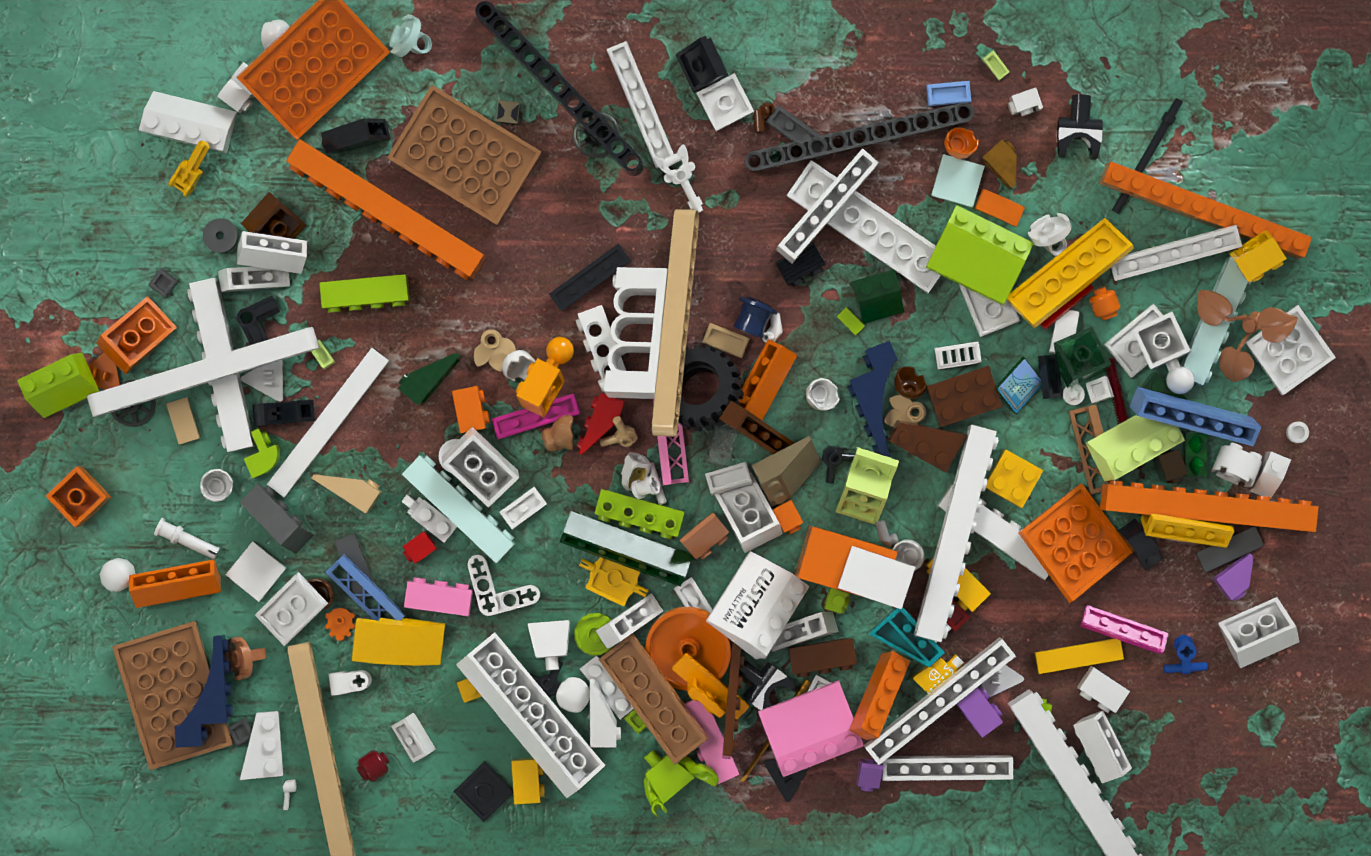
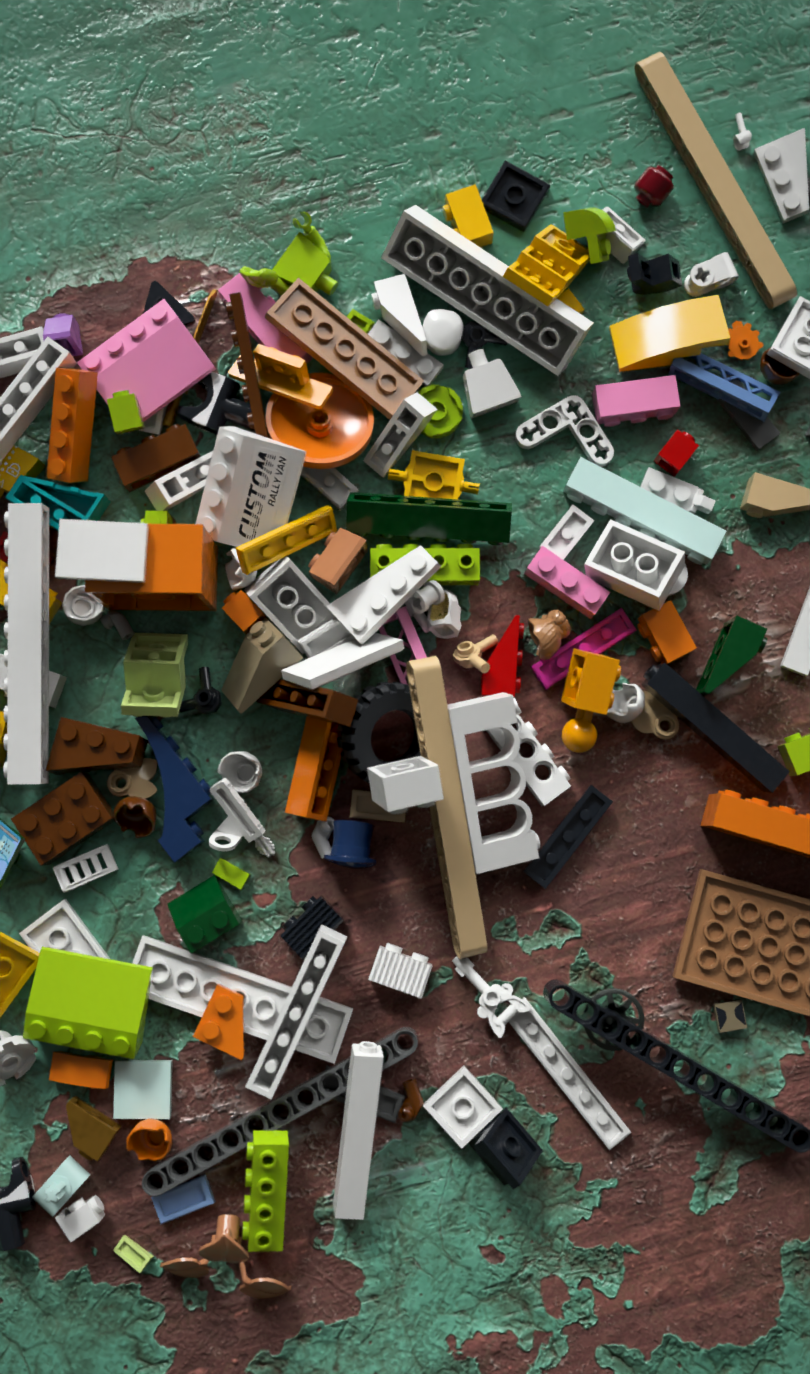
camera: 165 degrees right, 5 degrees down
none -> light aqua beam [32,1156,91,1217]
none -> lime brick [107,390,144,434]
none -> nougat plant [160,1214,291,1299]
none -> orange wing [193,984,245,1060]
none -> white piece [209,778,275,858]
none -> white hair [225,547,257,591]
none -> yellow tile [235,505,338,575]
none -> lime brick [242,1131,289,1252]
none -> white tile [281,633,404,689]
none -> white wing [327,545,441,645]
none -> white brick [333,1041,383,1220]
none -> white brick [367,756,444,814]
none -> white brick [368,943,433,998]
none -> yellow slope [503,224,590,306]
none -> bright pink brick [524,546,610,619]
none -> lime brick [563,208,616,264]
none -> black brick [627,253,682,295]
none -> black brick [641,663,790,793]

